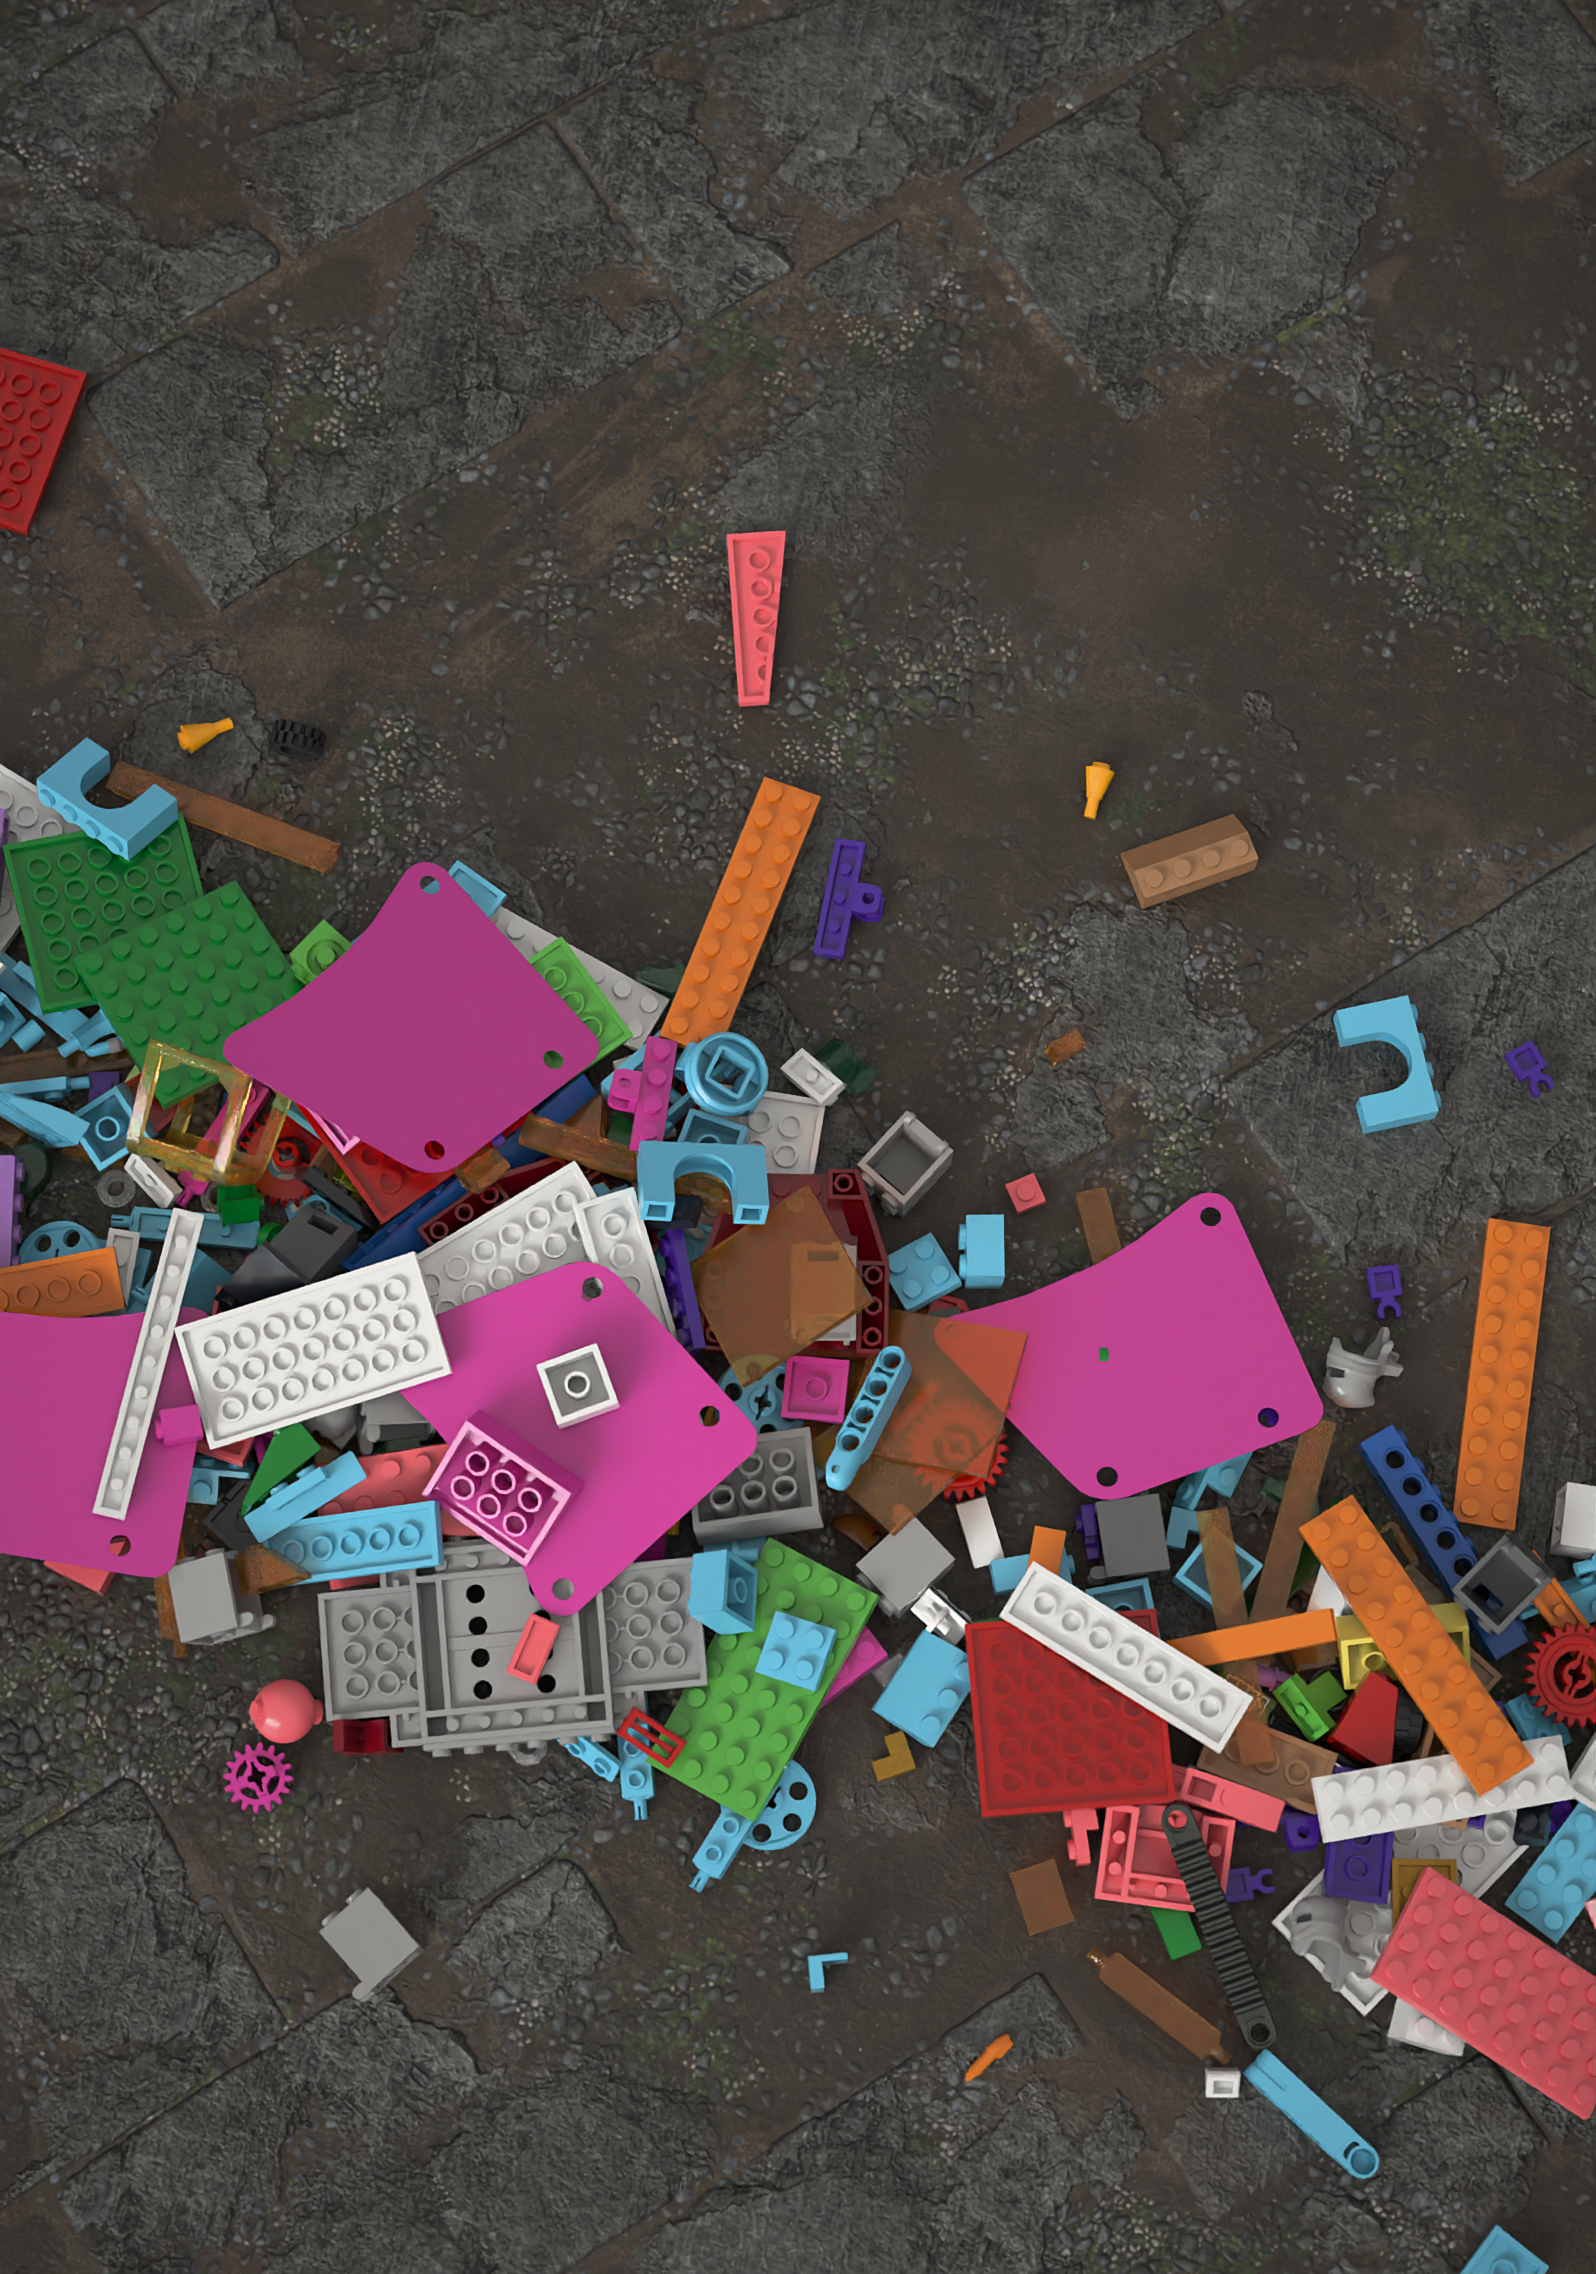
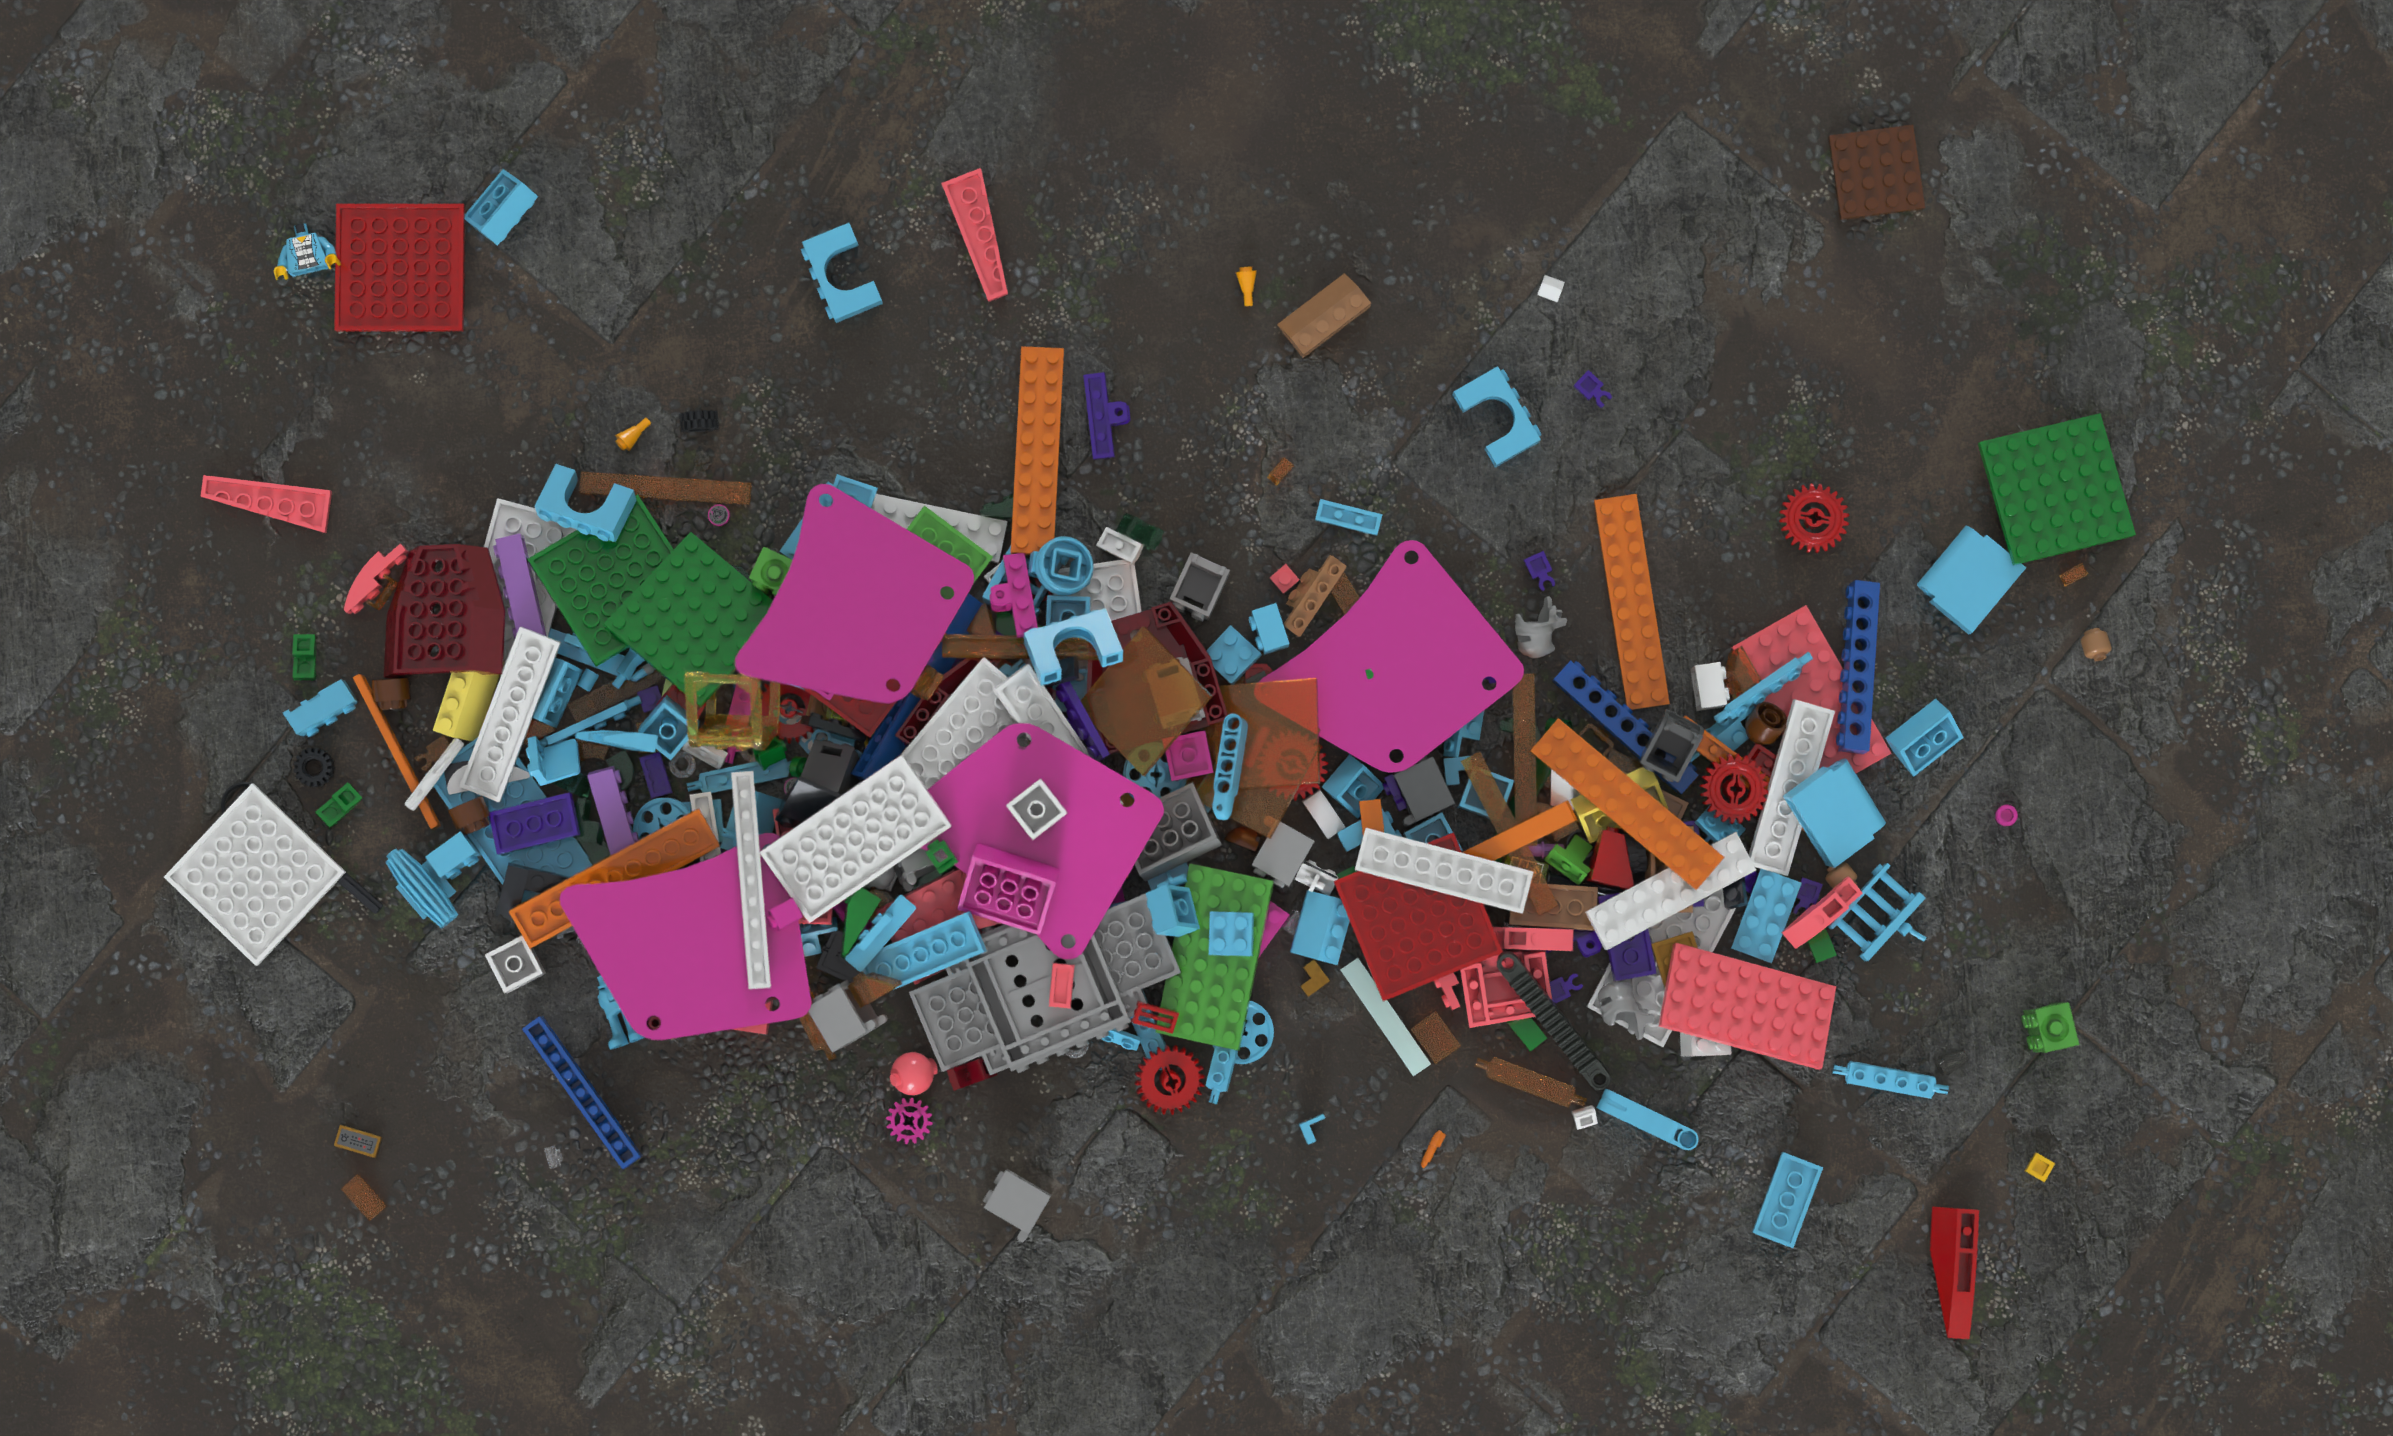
camera: 20 degrees left, 10 degrees up
none -> medium azure slope [465,169,538,246]
none -> dark purple plate [639,752,673,799]
none -> tile [708,505,730,527]
none -> medium azure arch [801,223,883,323]
none -> green window [926,839,959,874]
none -> red gear [1135,1045,1205,1115]
none -> medium nougat bracket [1283,555,1346,637]
none -> medium azure plate [1315,499,1382,536]
none -> medium azure slope [1322,755,1383,819]
none -> light aqua tile [1340,958,1431,1076]
none -> white slope [1537,275,1565,302]

